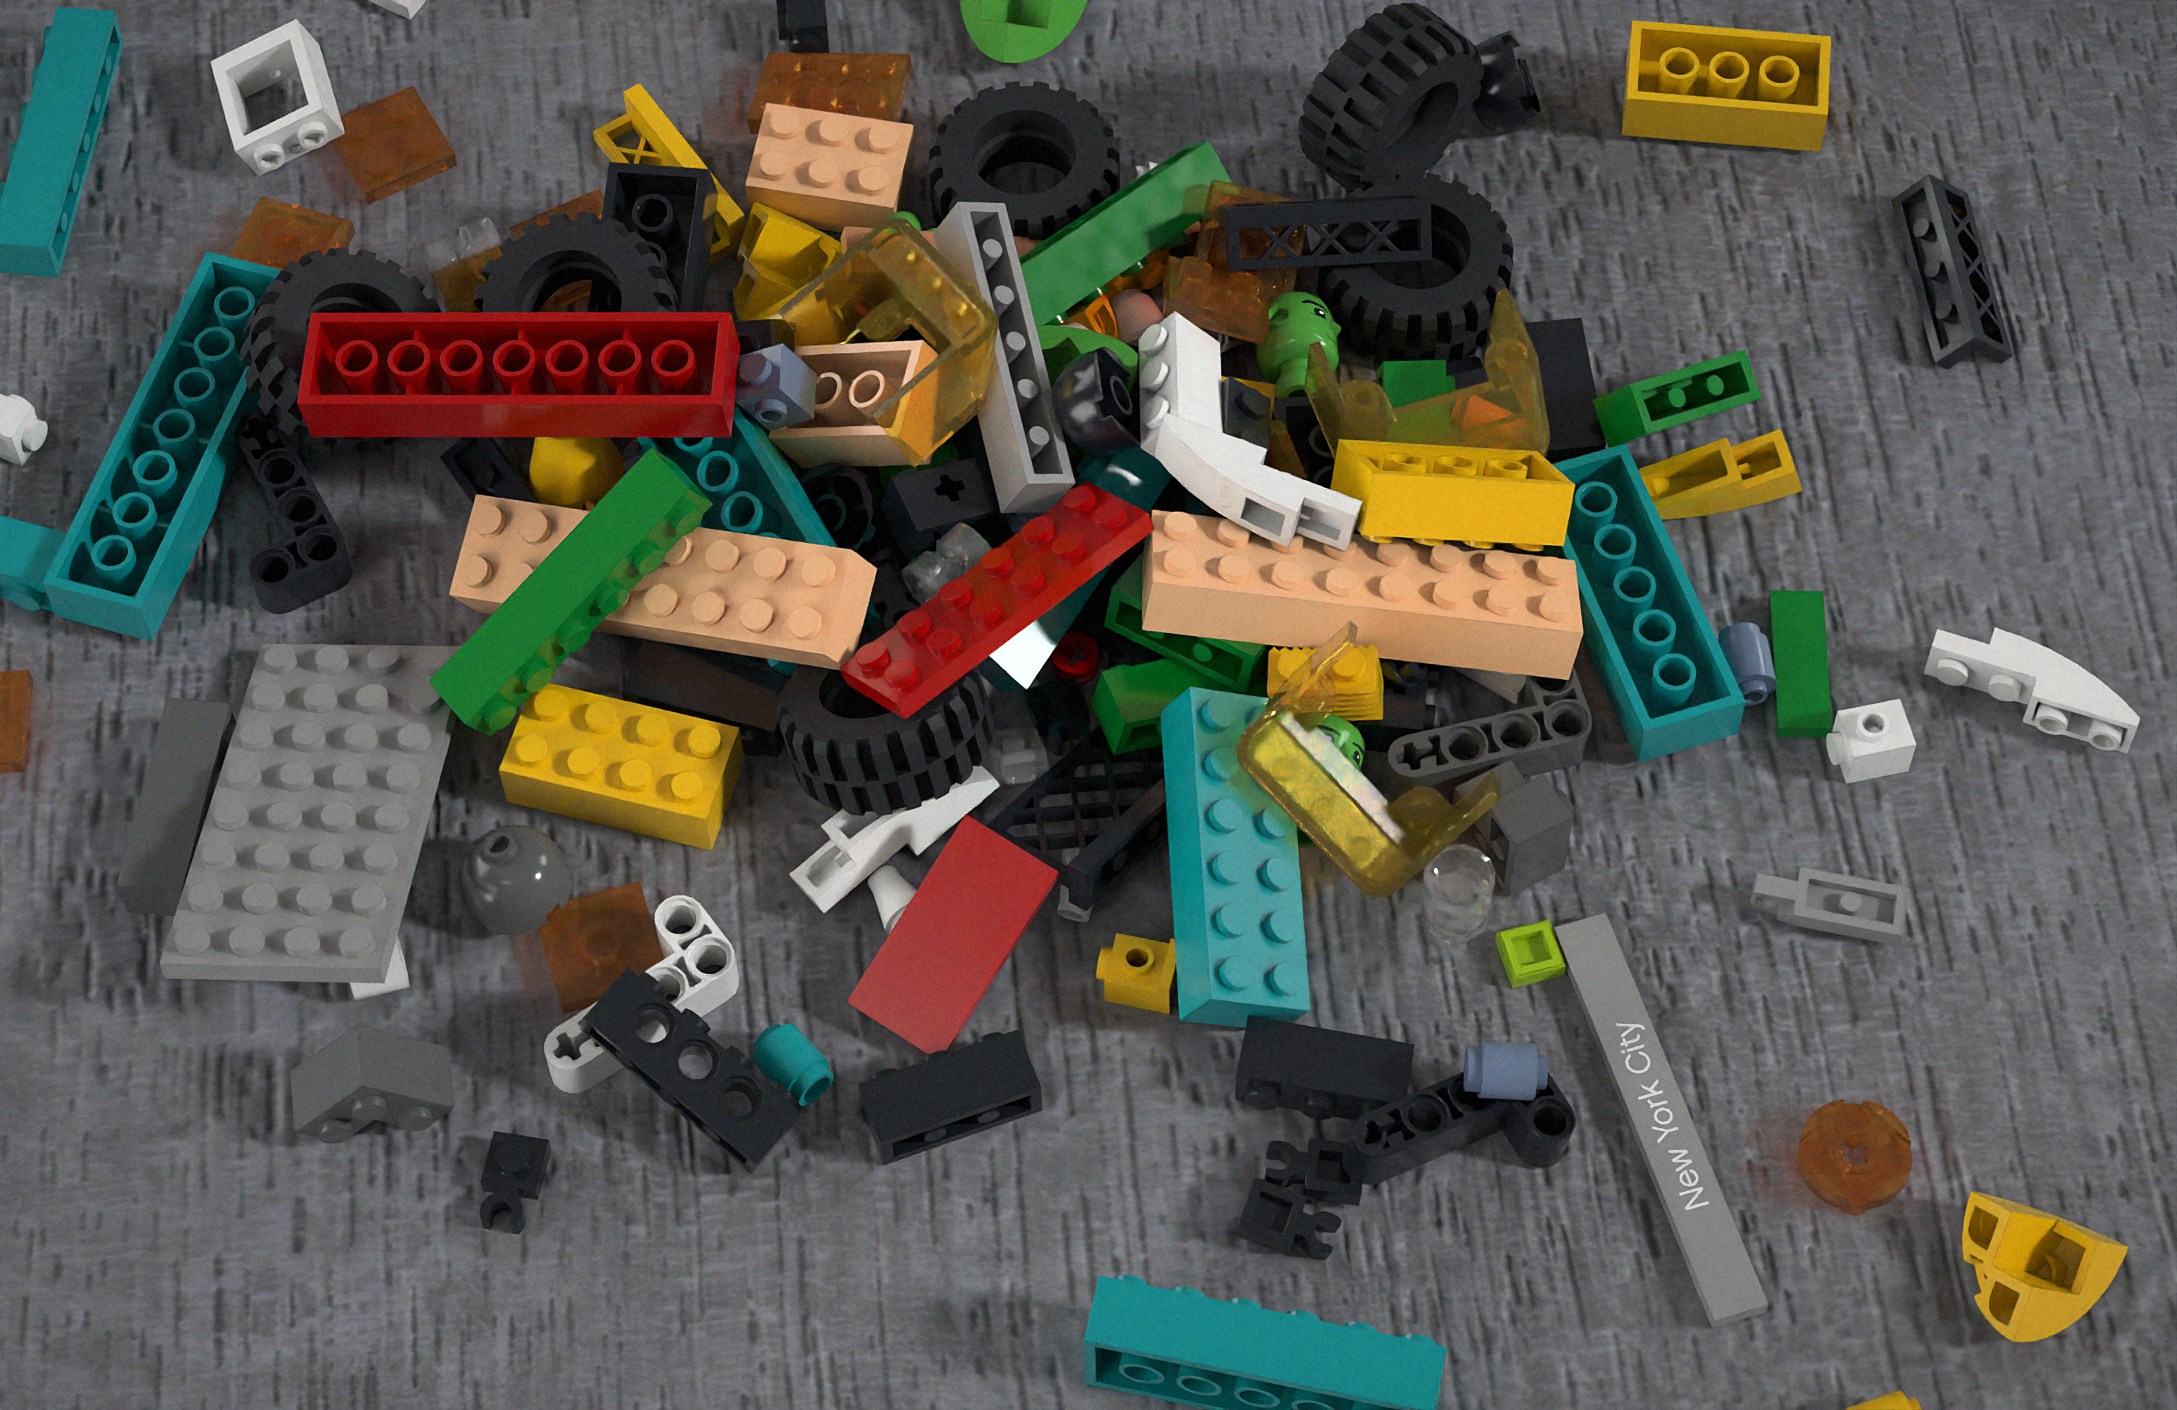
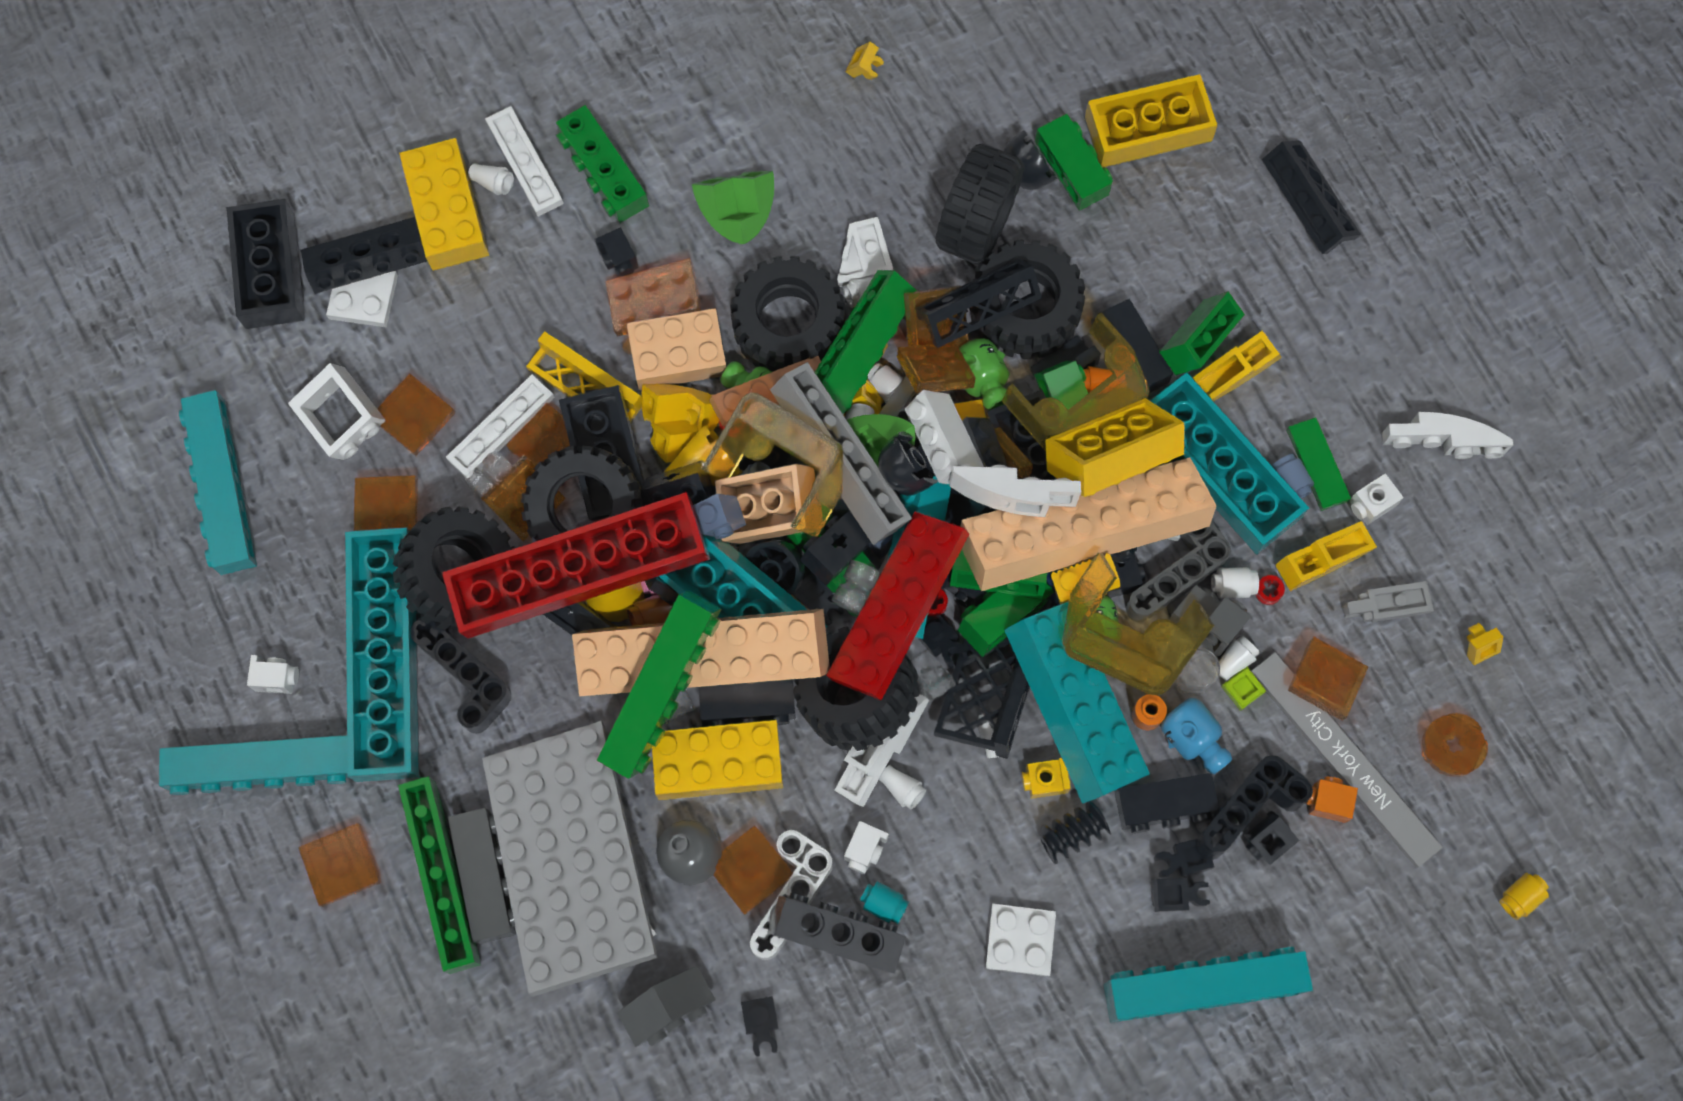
camera: 20 degrees left, 15 degrees up
red tile [847,814,1061,1055] -> none
black brick [858,1029,1042,1165] -> none
sand blue brick [1463,1041,1548,1101] -> none
yellow brick [1962,1191,2128,1342] -> none
none -> green brick [398,776,481,974]
none -> white plate [446,375,555,480]
none -> white wing [837,217,893,287]
none -> white brick [844,821,889,874]
none -> white plate [985,904,1056,977]
none -> green brick [1035,113,1113,211]
none -> black piece [1039,801,1111,865]
none -> orange brick [1132,694,1167,731]
none -> dark azure piece [1160,697,1232,774]
none -> white brick [1211,567,1259,598]
none -> white cone [1213,635,1260,681]
none -> black brick [1244,810,1300,865]
none -> red bush [1255,575,1285,605]
none -> yellow slope [1275,521,1377,591]
none -> clear orange plate [1288,637,1368,721]
none -> orange brick [1306,776,1358,823]
none -> yellow tile [1467,623,1504,665]

